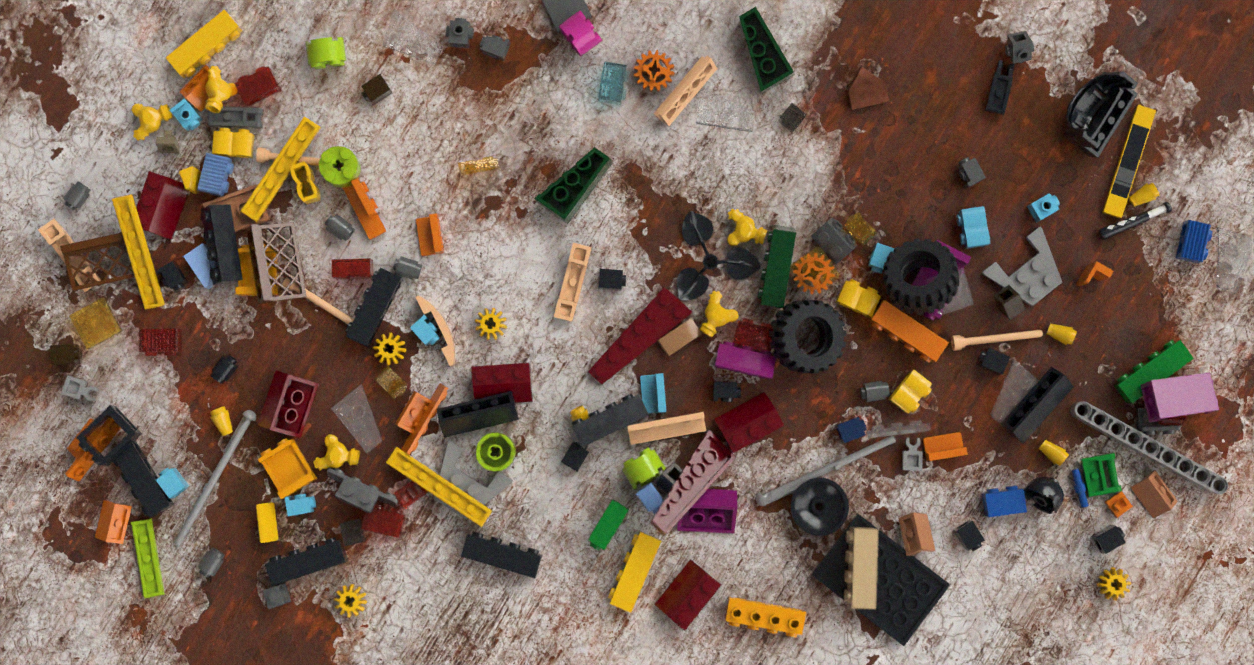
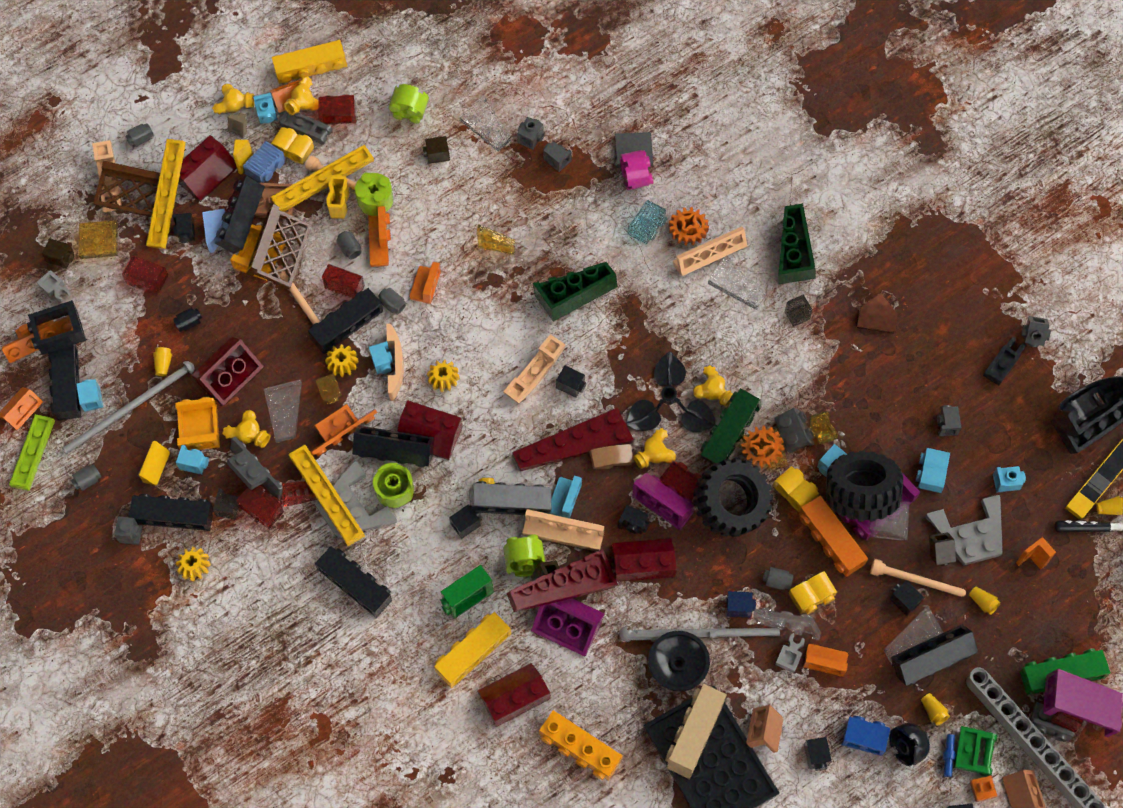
camera: 25 degrees right, 20 degrees down
medium blue brick [636,482,663,514] -> none

